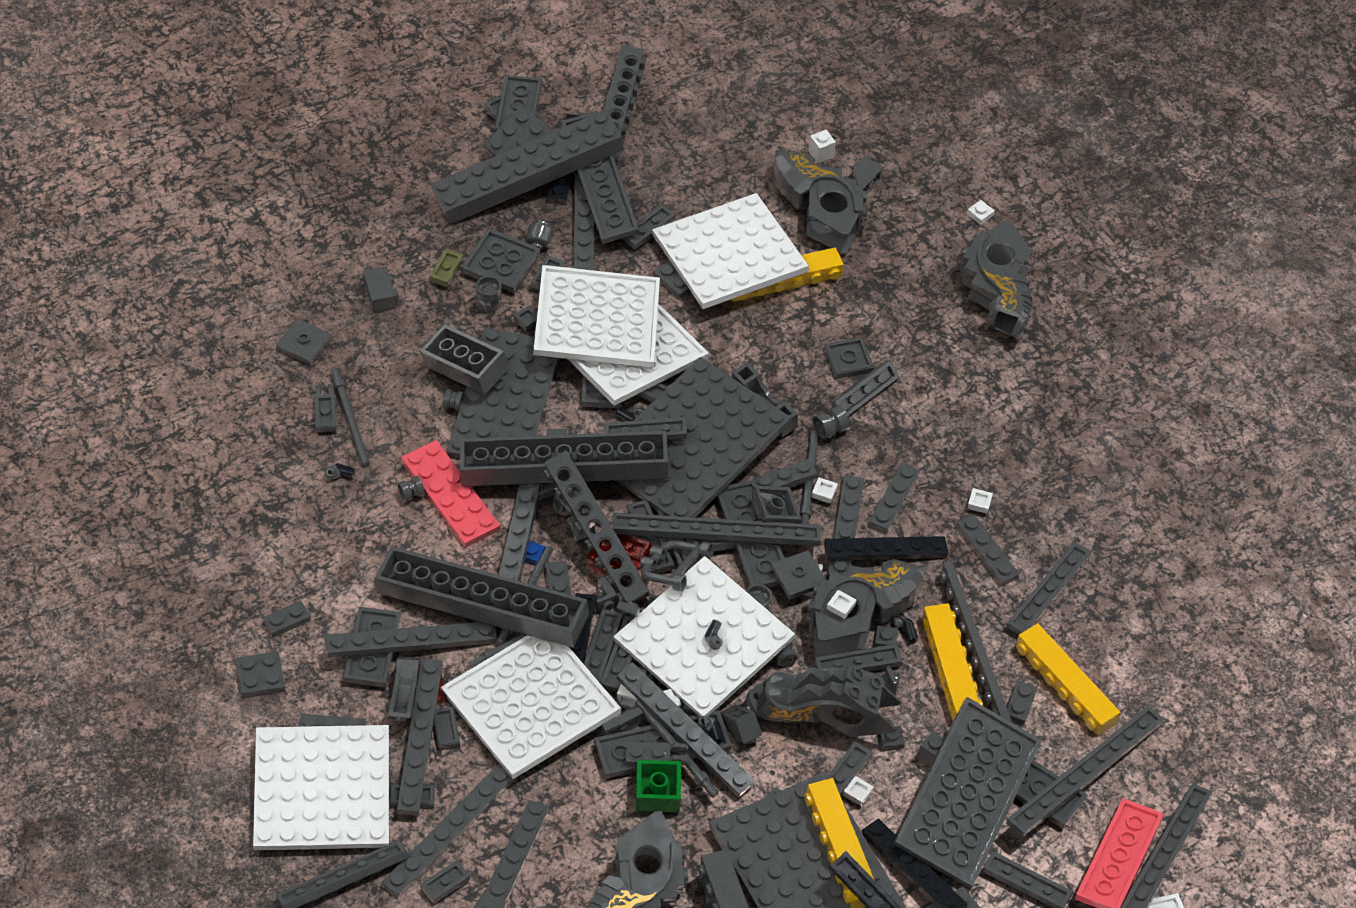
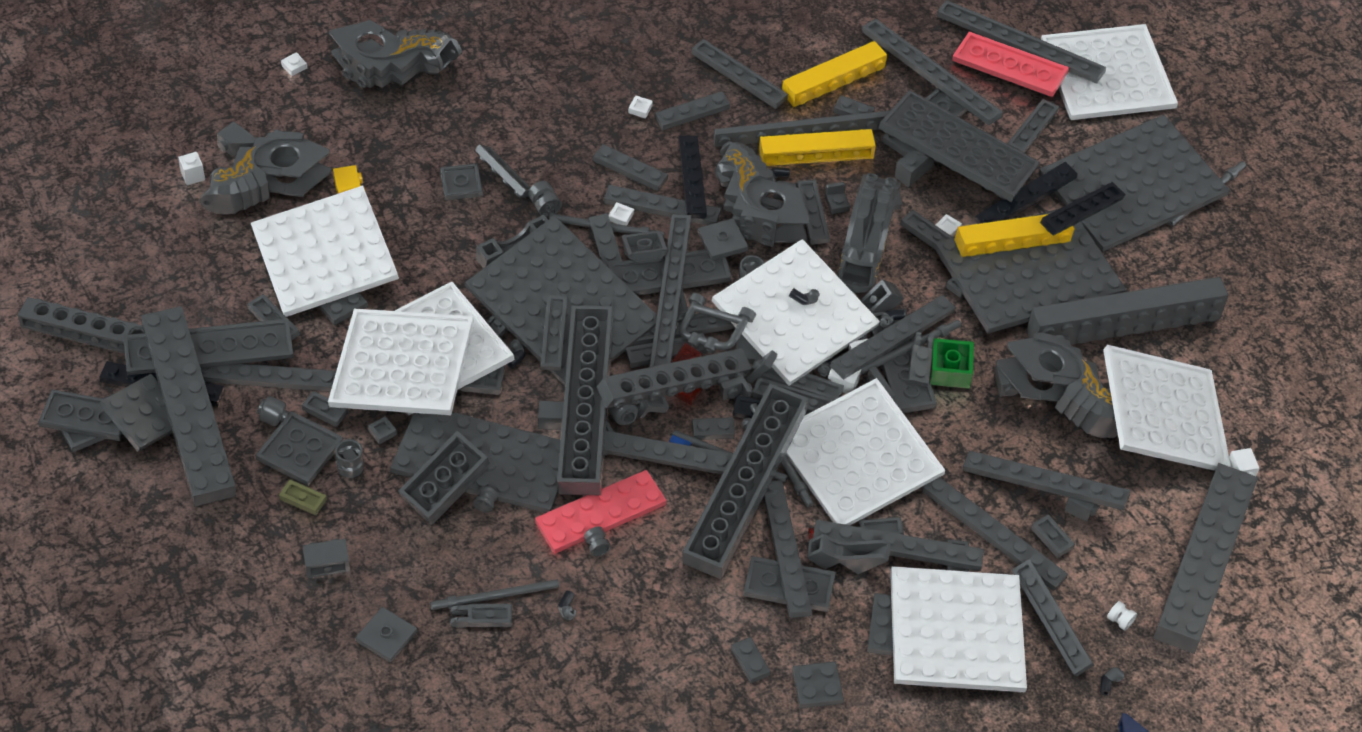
camera: 85 degrees left, 0 degrees up
white plate [827,590,856,619] -> none

